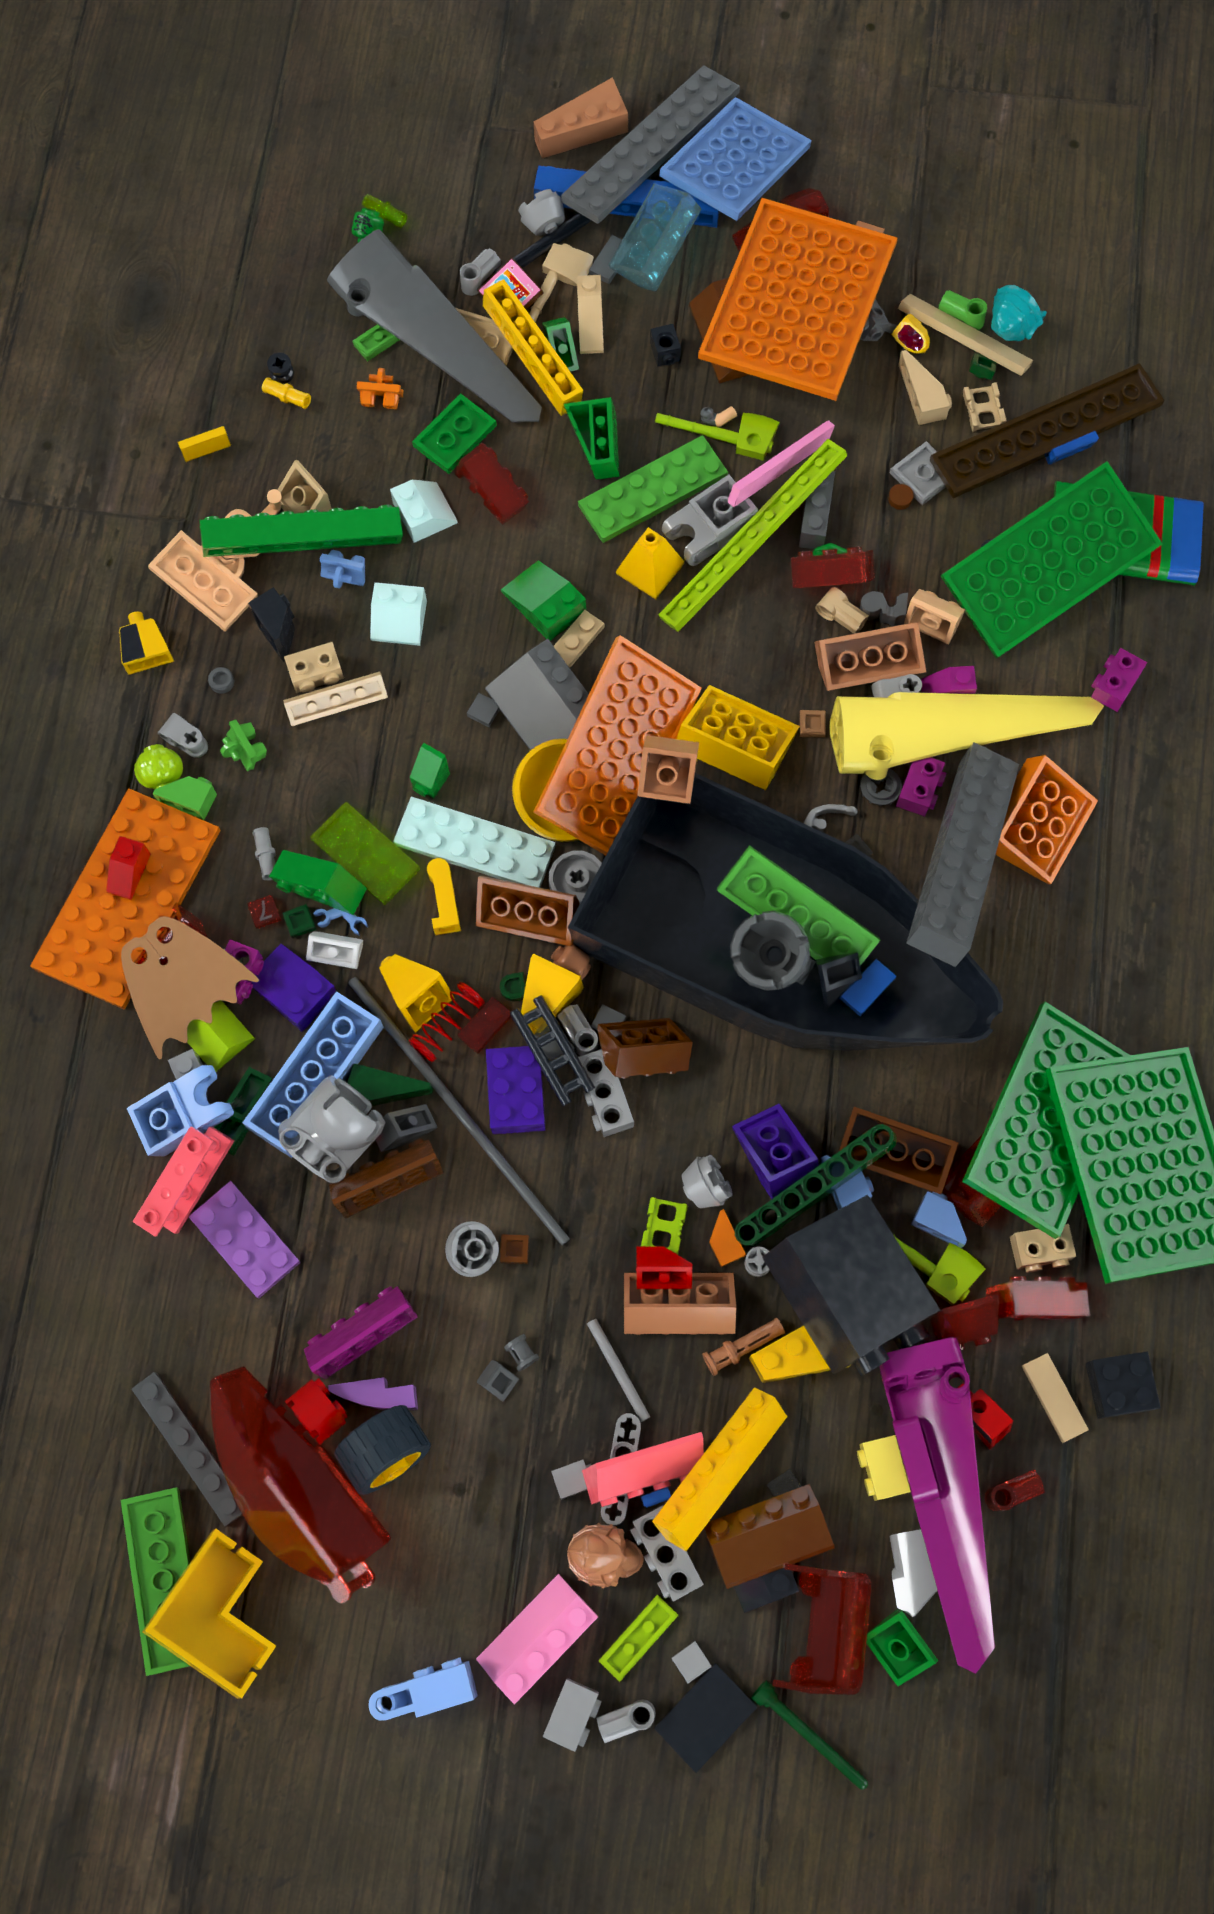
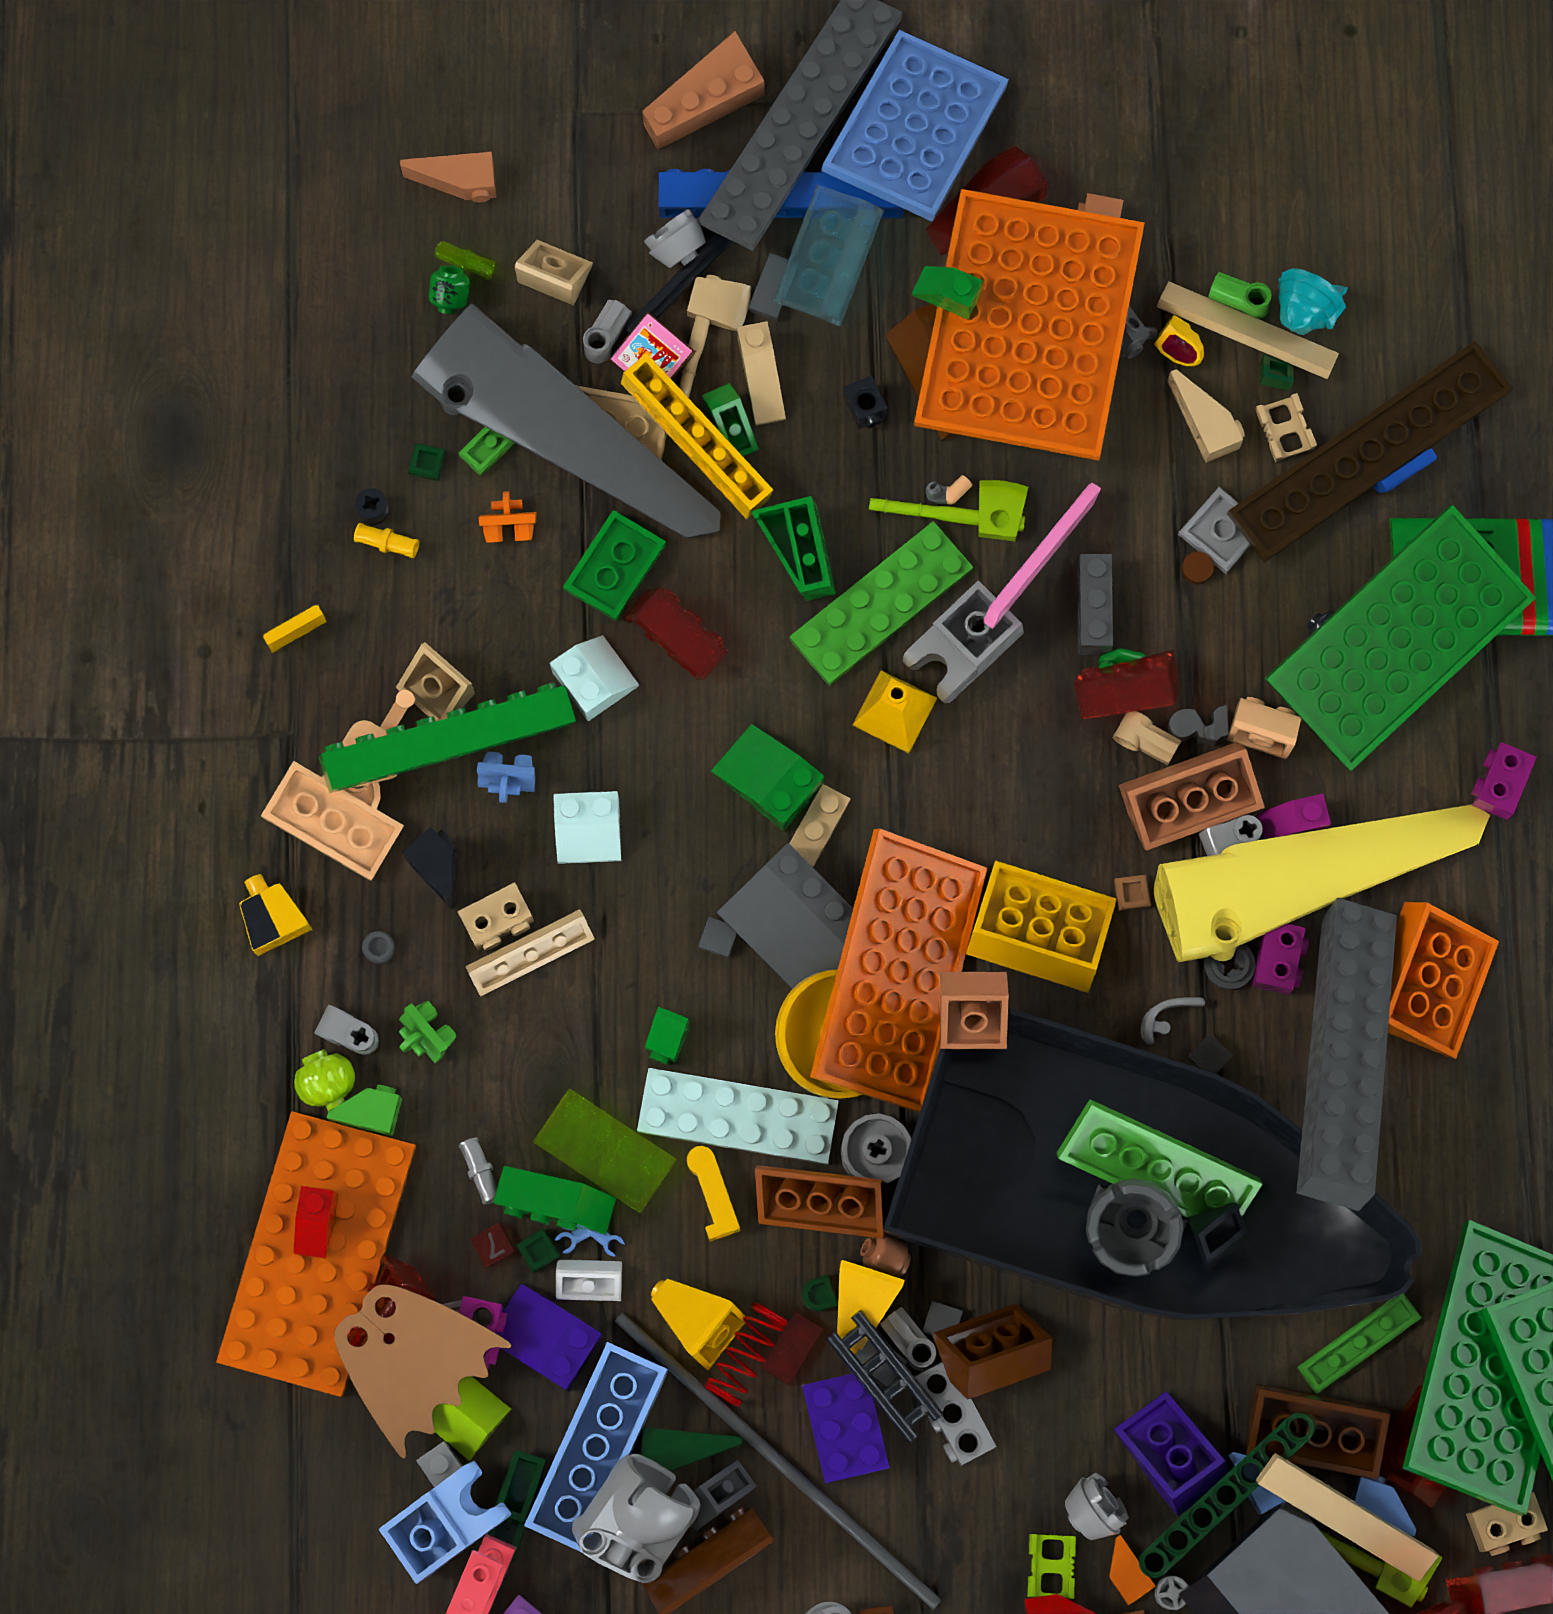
camera: 10 degrees left, 5 degrees up
lime plate [658,439,847,632] -> none
blue tile [840,959,897,1016] -> none
none -> nougat slope [400,152,497,203]
none -> dark green tile [408,443,446,482]
none -> tan slope [515,240,593,305]
none -> green slope [912,266,983,320]
none -> tan tile [1256,1453,1438,1582]
none -> bright green tile [1296,1293,1422,1394]

